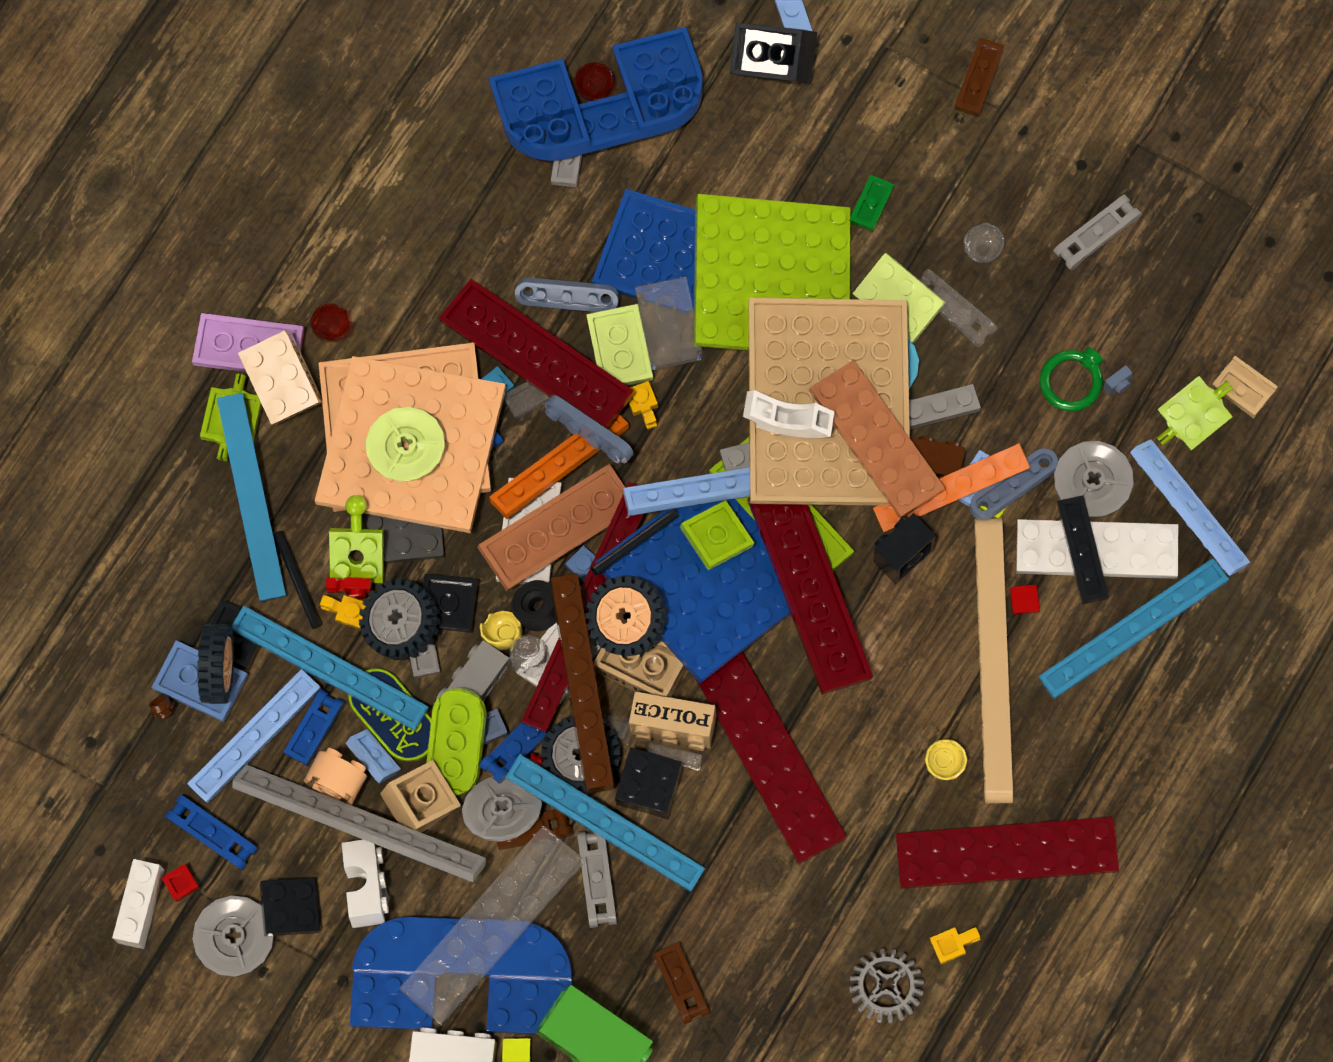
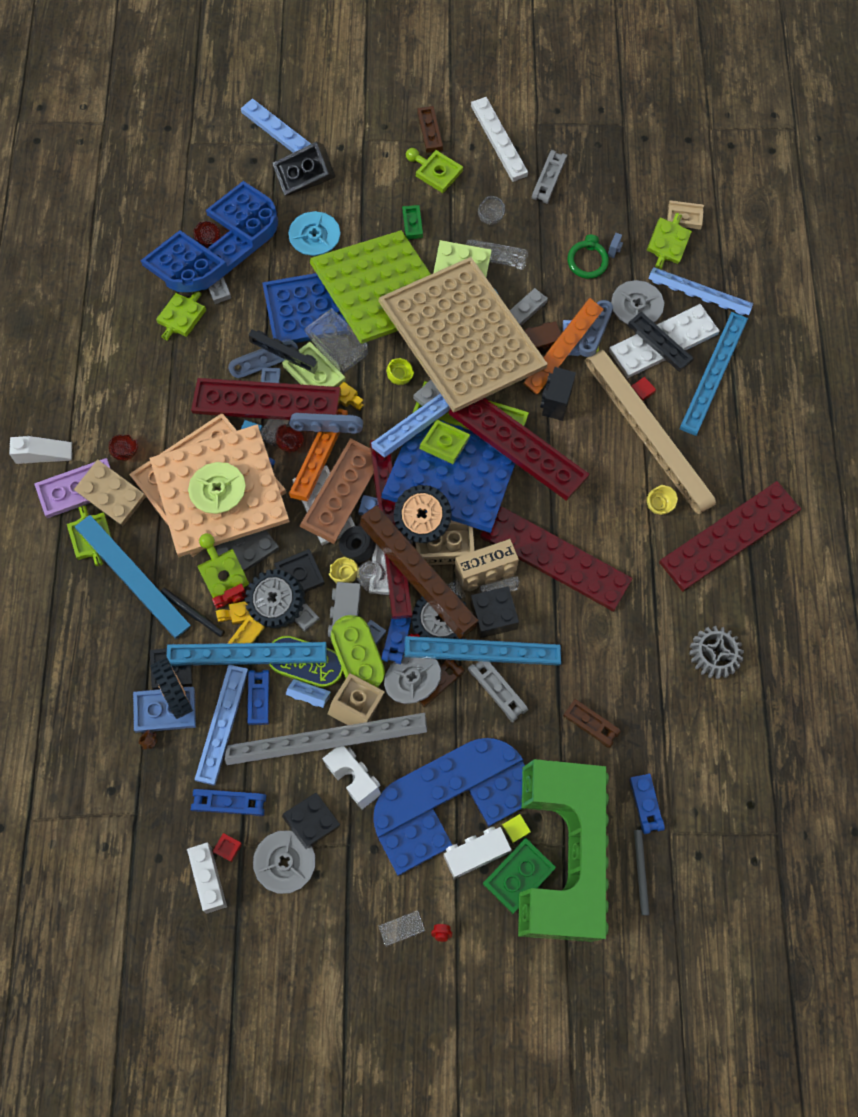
camera: 40 degrees left, 5 degrees down
light nougat brick [304,748,367,806] -> none
clear plate [399,826,585,1026] -> none
black bar [591,508,679,576] -> none
white arch [743,390,835,438] -> none
nougat plate [809,360,945,519] -> none
yellow plate [930,927,981,964] -> none
none -> white slope [9,436,72,464]
none -> lime plate [156,291,206,341]
none -> yellow plate [227,615,265,644]
none -> black plate [248,329,318,374]
none -> sand blue plate [261,367,281,383]
none -> clear red hair [275,424,304,452]
none -> medium azure piece [288,211,340,256]
none -> neon yellow hair [386,358,414,385]
none -> lime plate [406,148,463,193]
none -> white plate [471,97,528,182]

